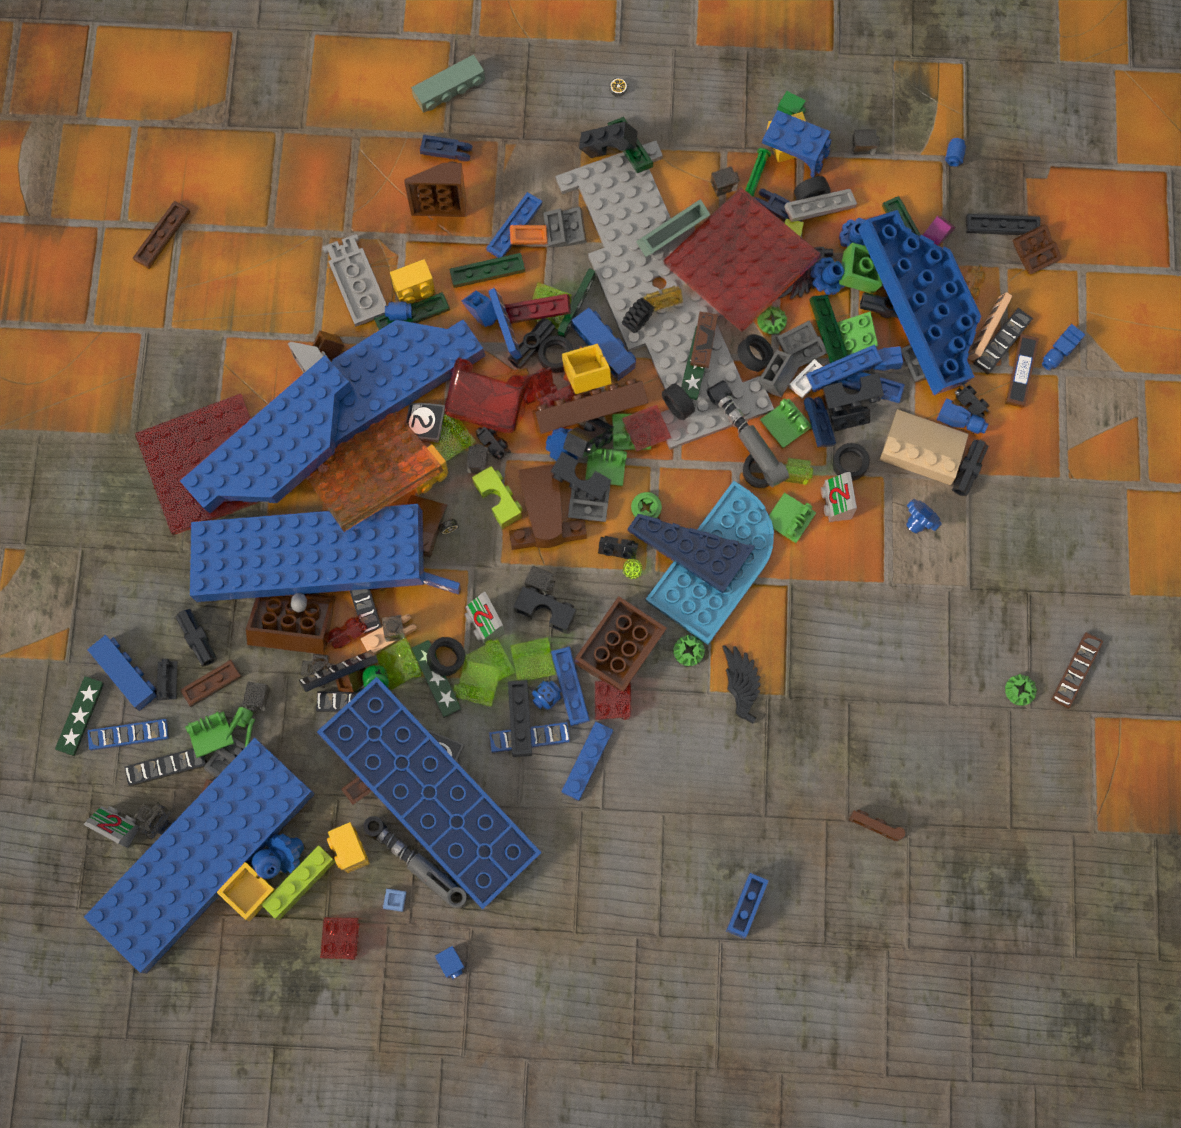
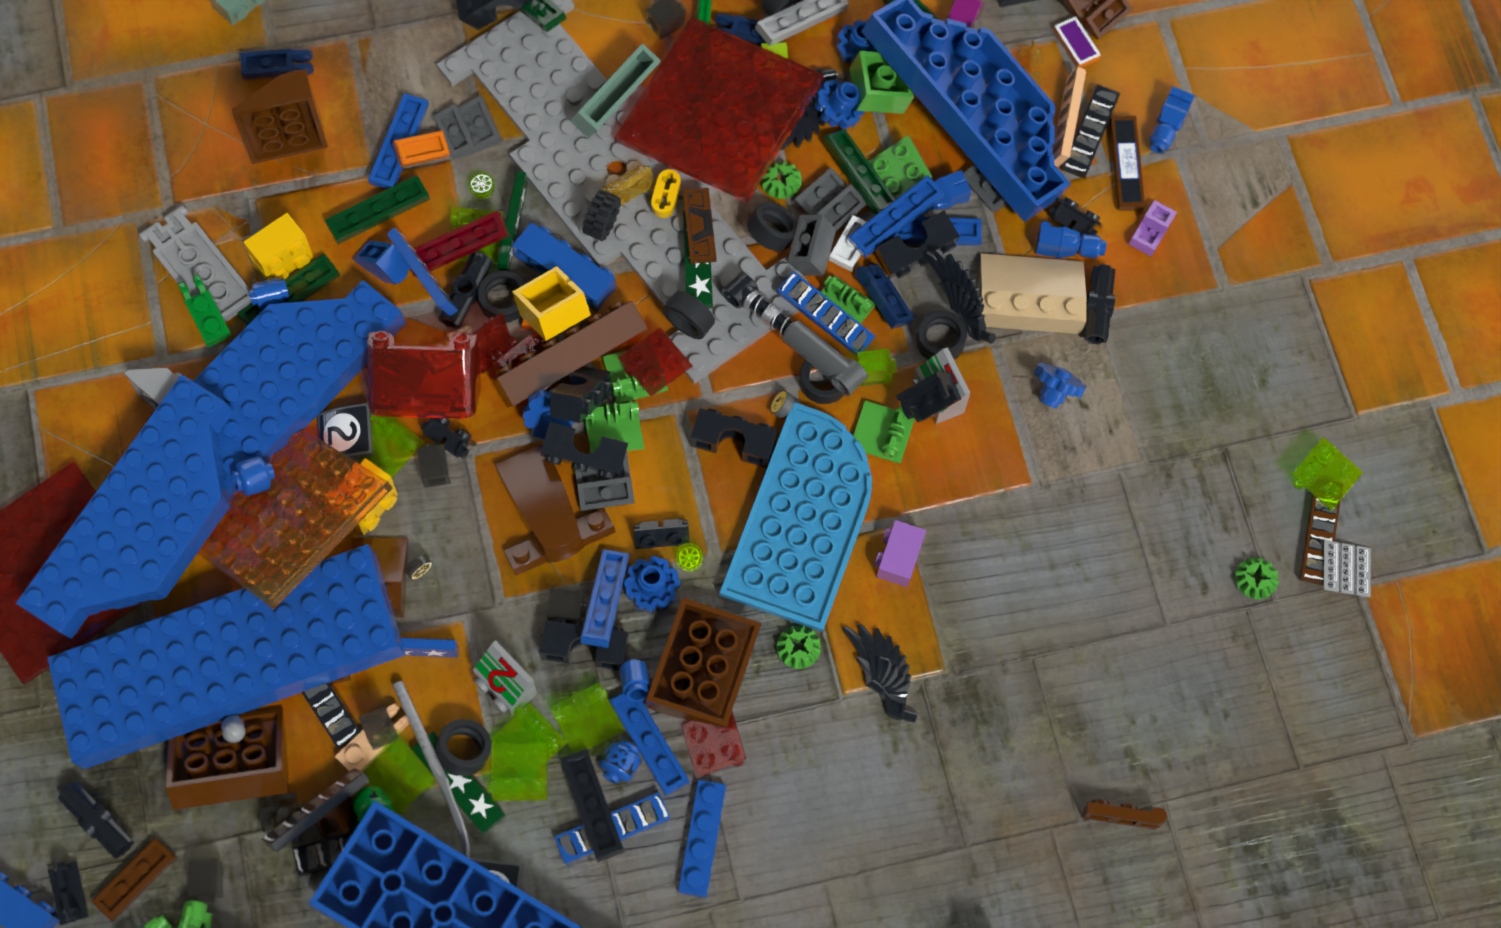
camera: 20 degrees left, 5 degrees down
reddish brown panel [312,330,344,359] -> none
clear red hinge [327,615,367,649] -> none
lime arch [472,466,523,529] -> none
dark blue wing [627,514,755,594] -> none
bright green gear [631,492,662,518] -> none
black hinge [830,406,870,432] -> none
black piece [860,292,898,319] -> none
none -> green hinge [178,274,232,348]
none -> blue head [231,457,275,496]
none -> light grey piece [393,681,470,859]
none -> clear neon green tile [469,172,495,199]
none -> blue tile [581,549,629,648]
none -> blue brick [619,659,651,702]
none -> blue plant [624,556,680,613]
none -> yellow beam [651,169,681,218]
none -> black arch [691,408,777,468]
none -> tile [770,390,794,418]
none -> tile [777,271,875,358]
none -> medium lavender brick [874,520,926,587]
none -> black hinge [896,372,962,422]
none -> black animal [924,249,996,344]
none -> tile [1053,17,1101,68]
none -> medium lavender slope [1129,200,1177,256]
none -> clear neon green hinge [1291,437,1364,511]
none -> light grey sticker [1324,540,1371,597]

